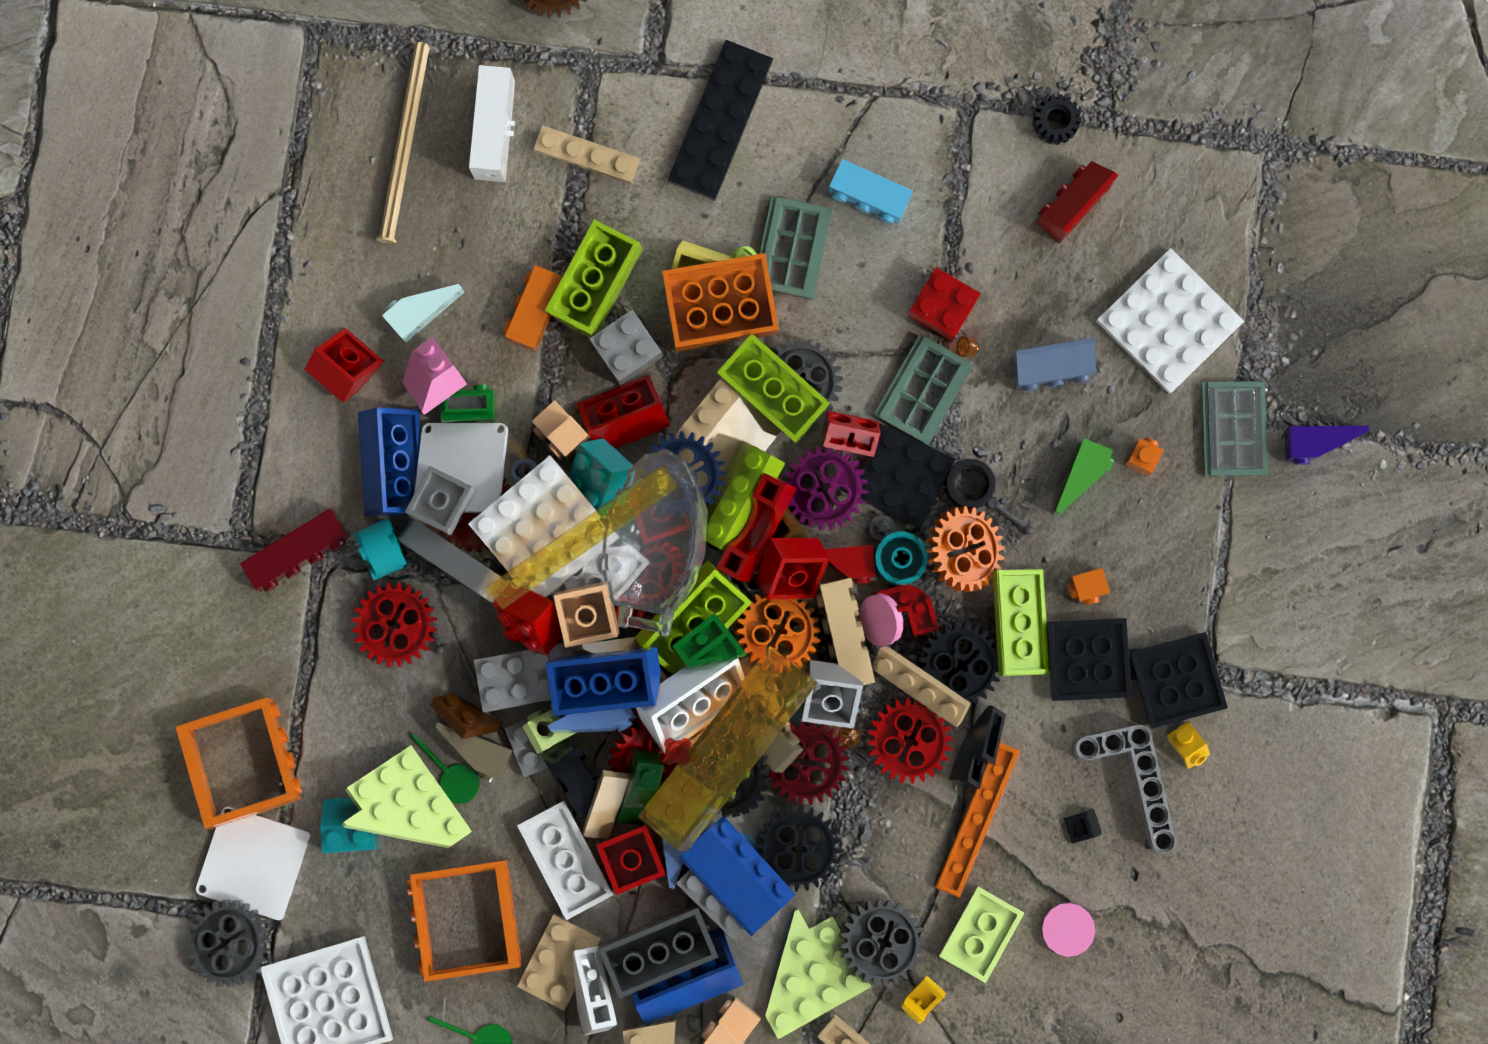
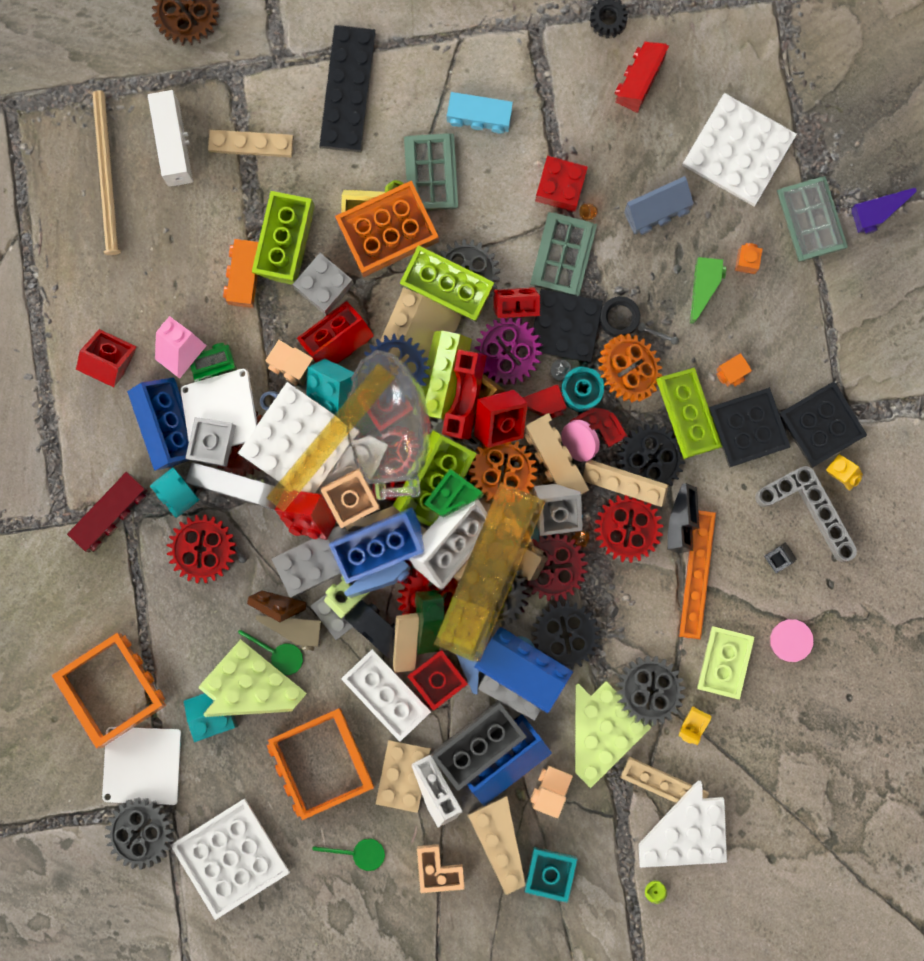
camera: 15 degrees left, 0 degrees up
light aqua slope [382,284,465,343] -> none
clear red plate [664,738,691,765] -> none

